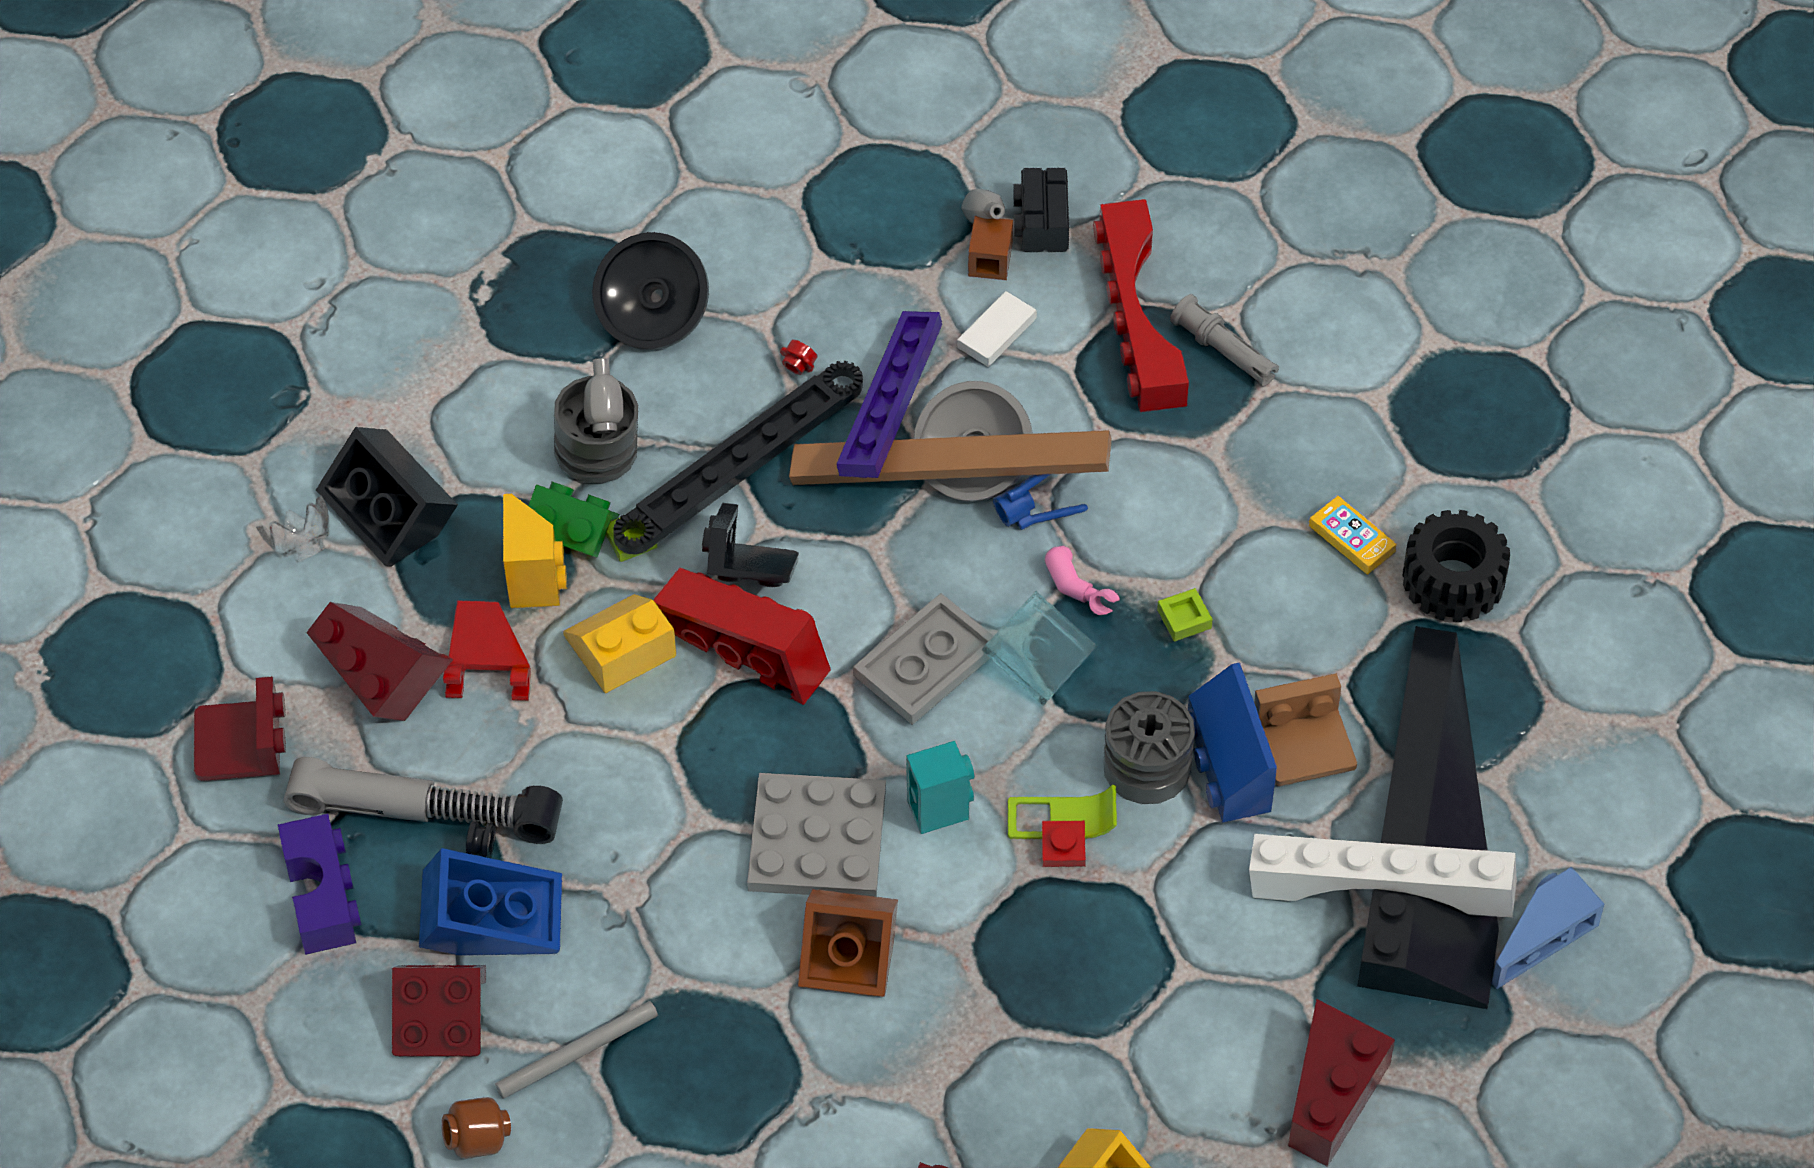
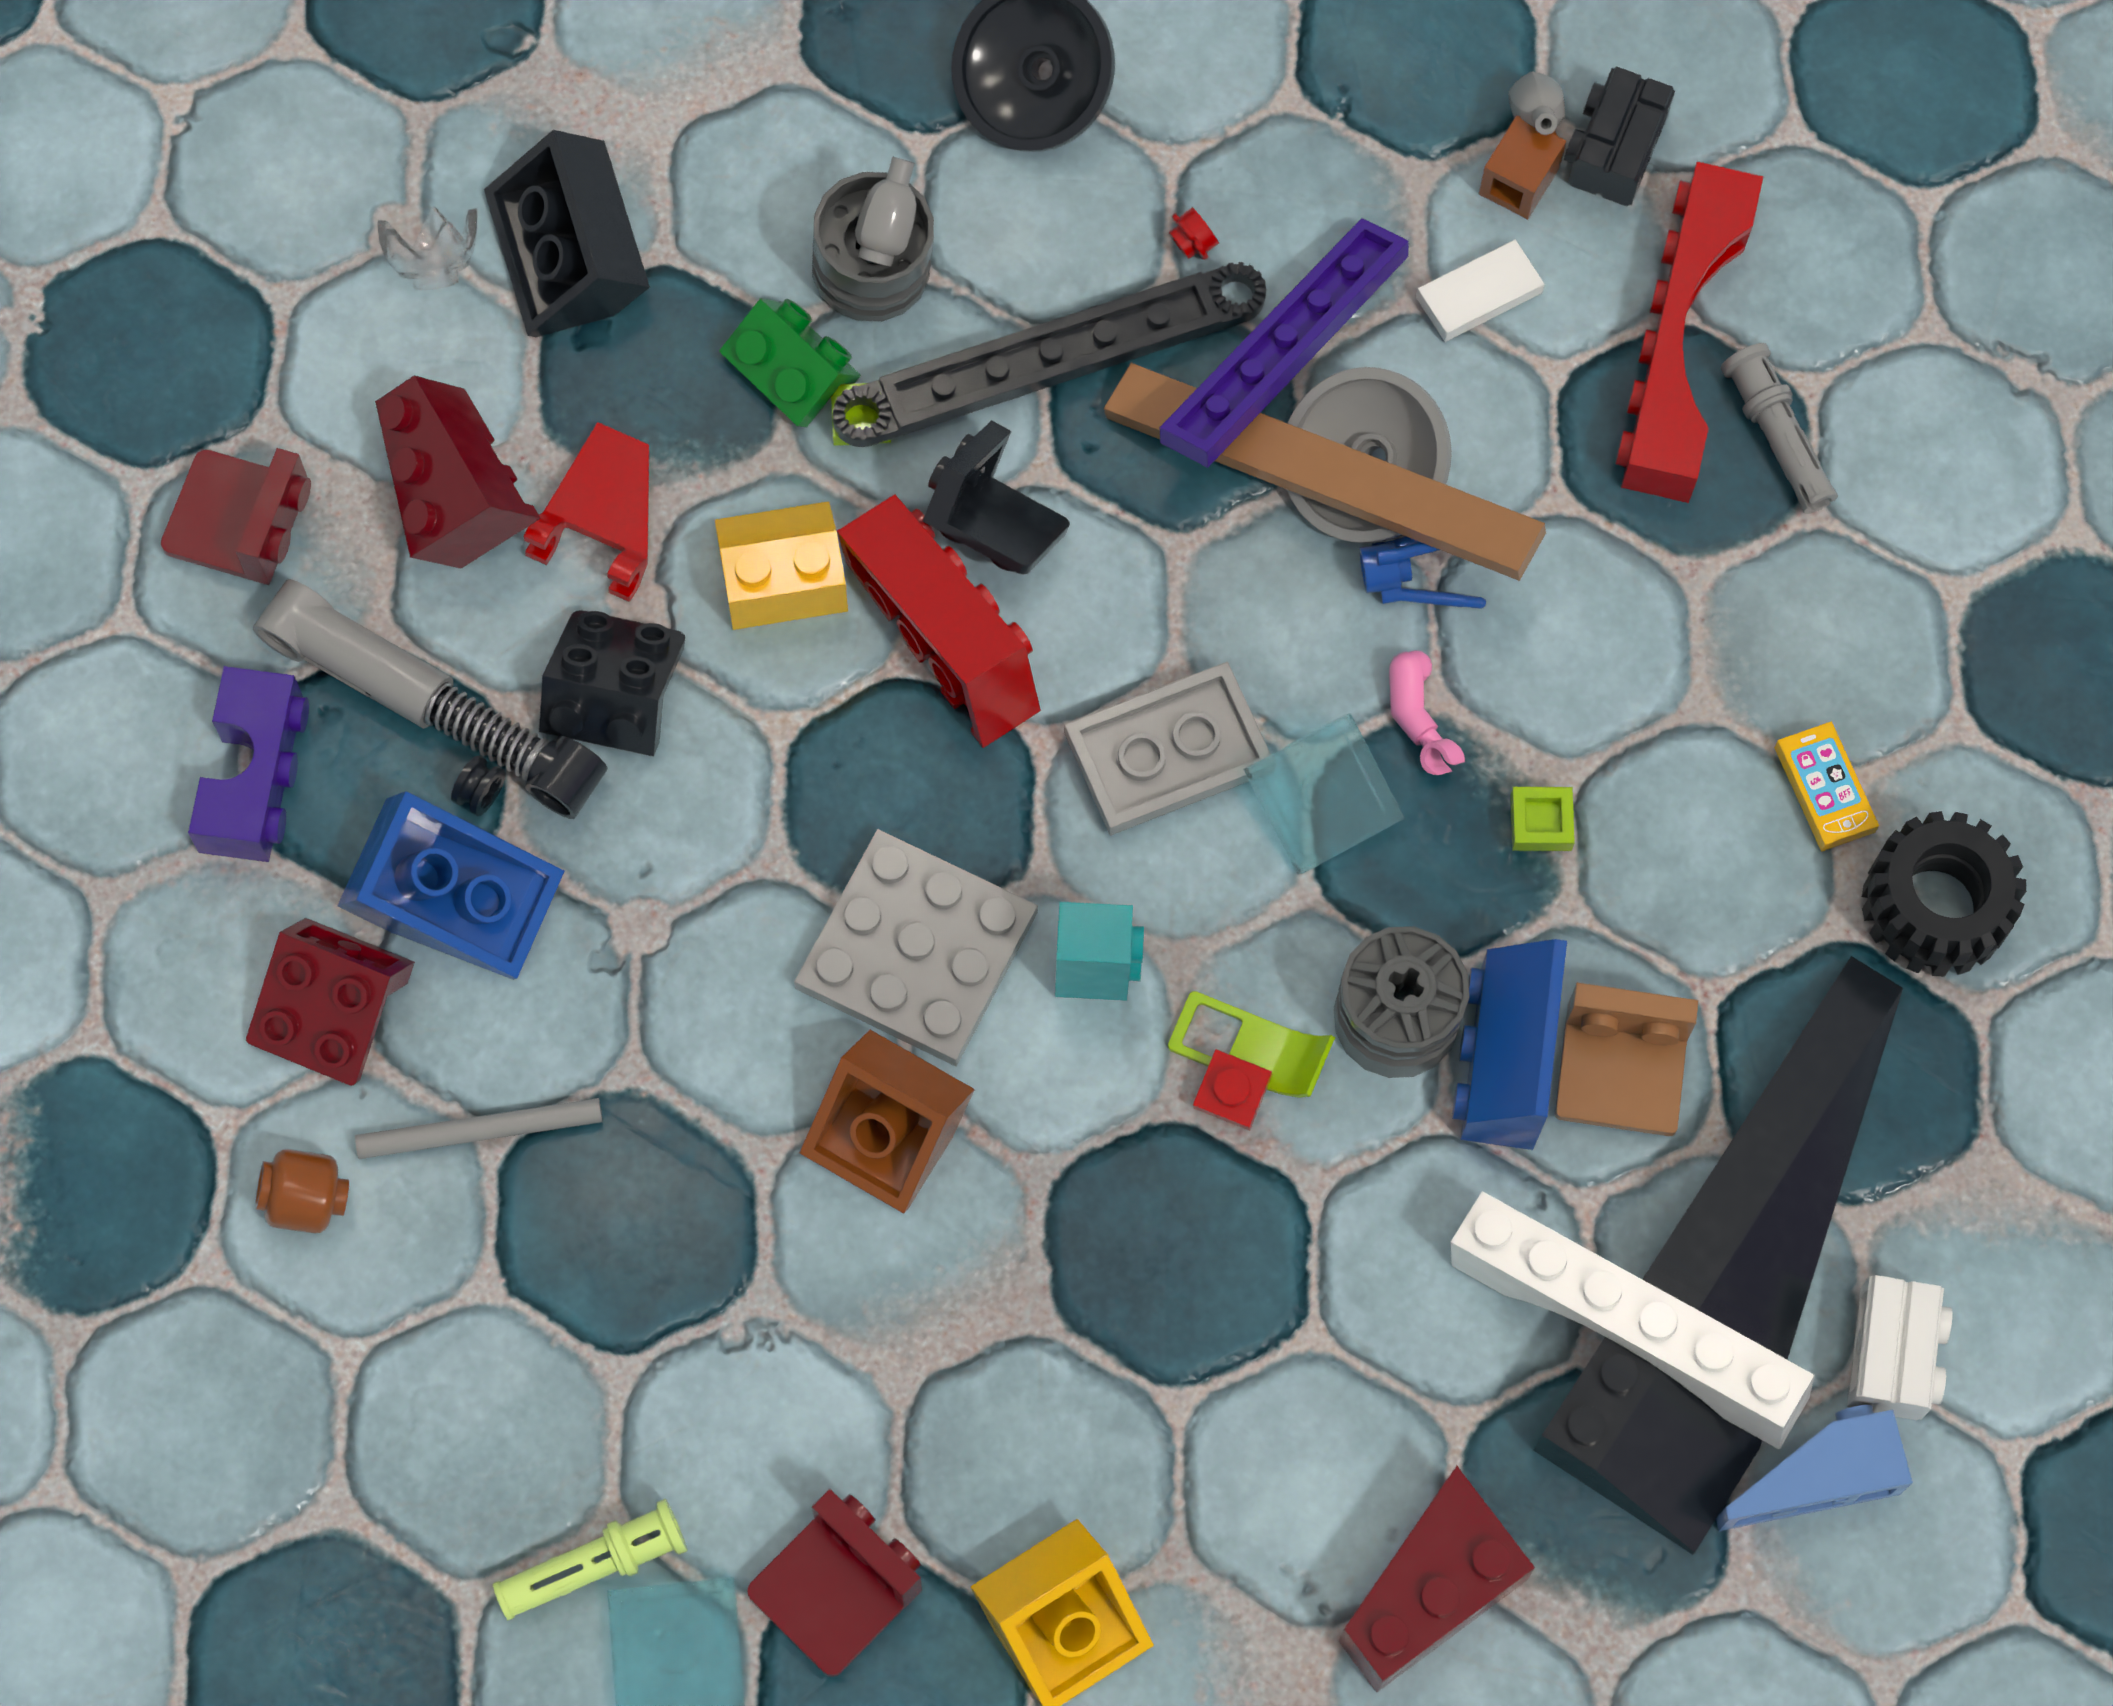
camera: 20 degrees right, 15 degrees up
yellow slope [503,493,567,608] -> none
none -> black bracket [539,610,685,756]
none -> white brick [1847,1275,1952,1420]

